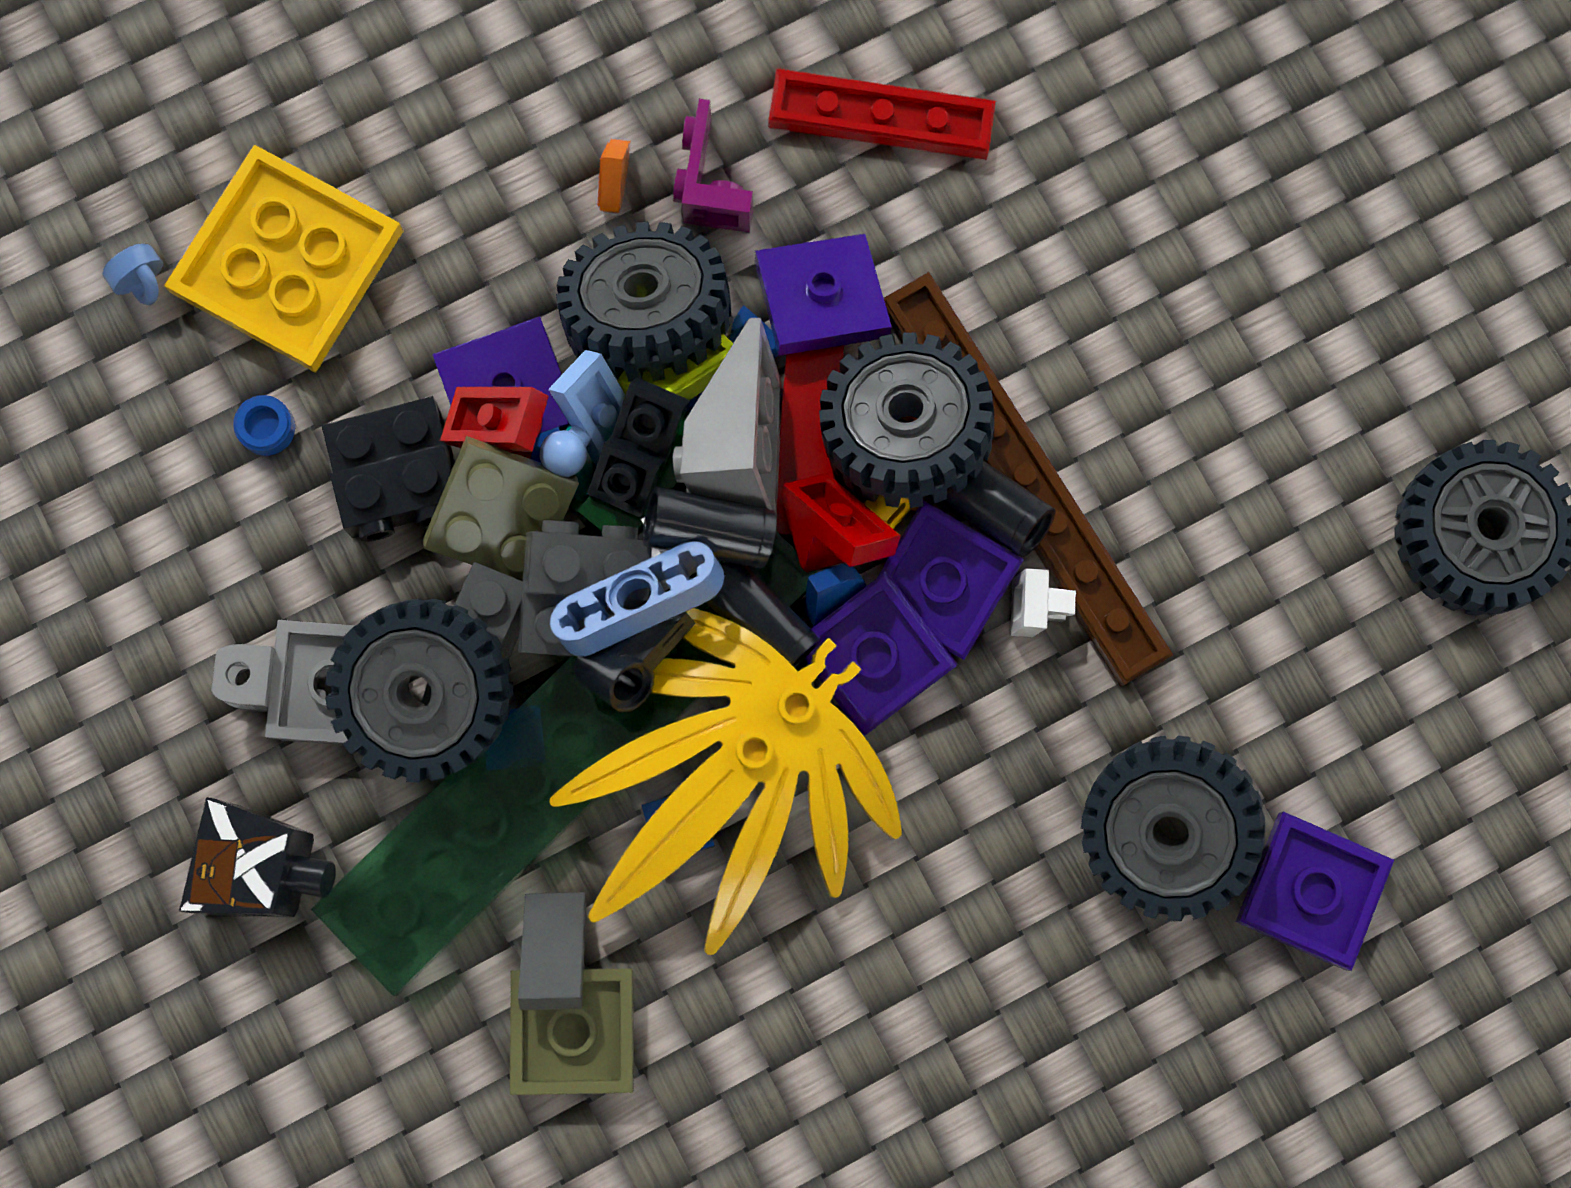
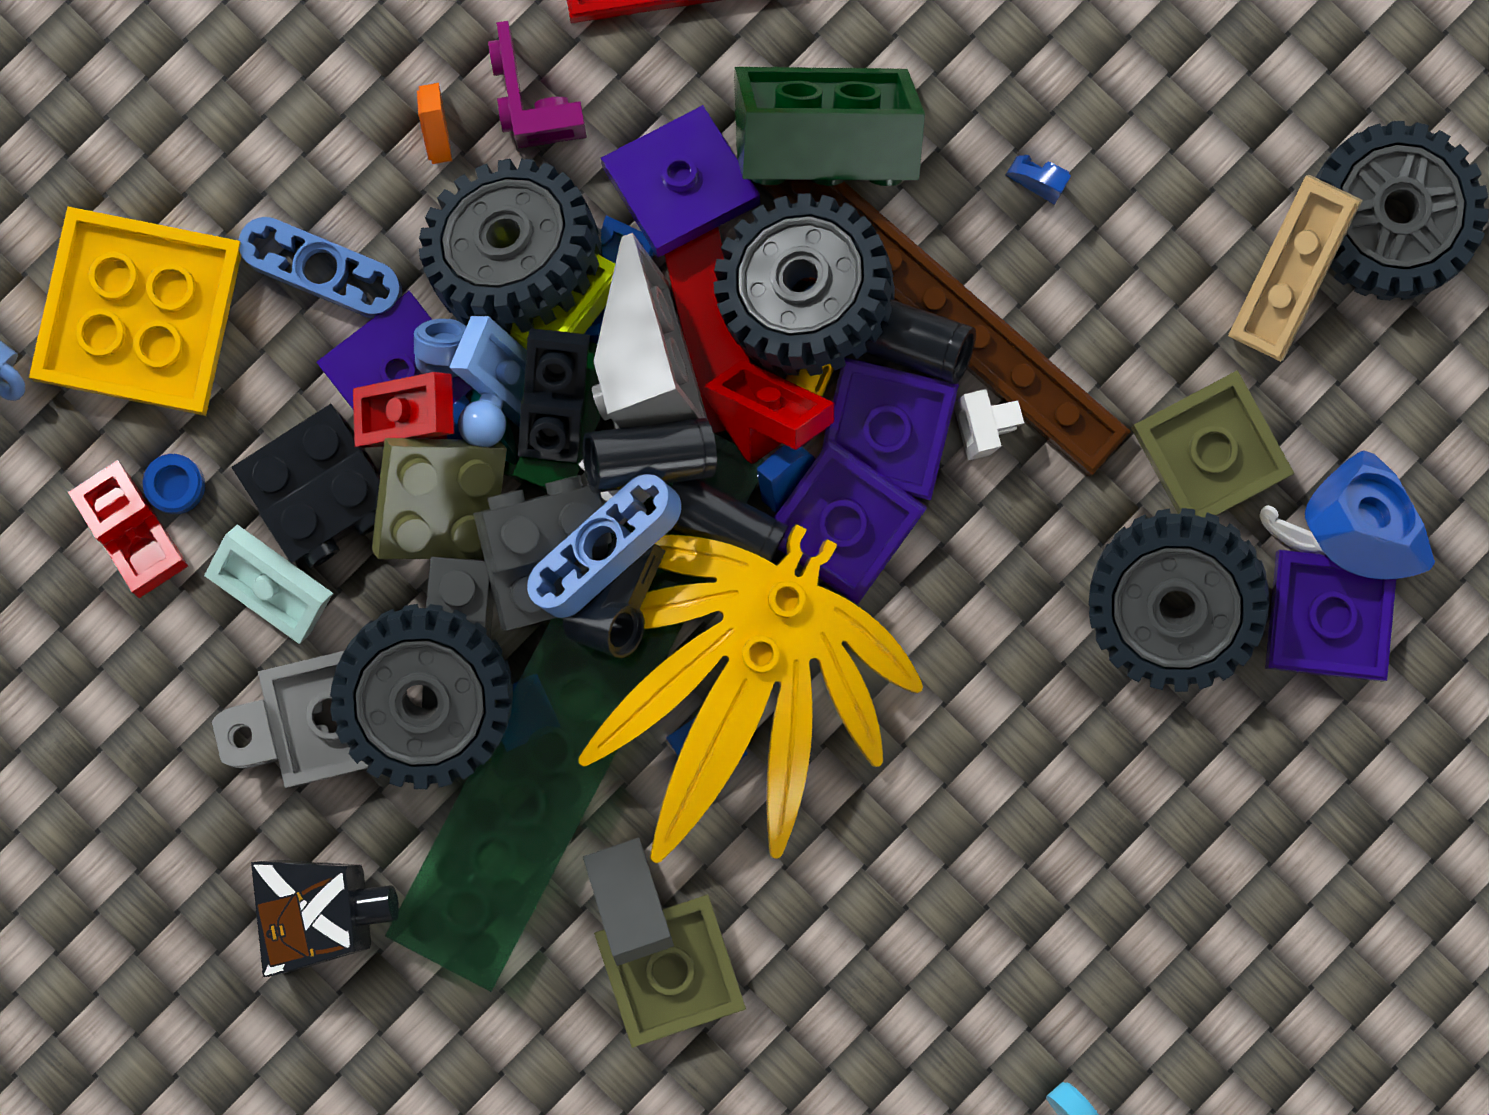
camera: 15 degrees left, 5 degrees up
none -> slope [68,460,188,598]
none -> light aqua plate [204,524,333,644]
none -> medium blue beam [239,217,402,319]
none -> medium blue tile [414,319,467,377]
none -> dark green slope [734,67,925,186]
none -> blue tile [1005,155,1071,205]
none -> olive plate [1131,370,1295,517]
none -> tan tile [1228,175,1362,362]
none -> blue hat [1260,450,1435,579]

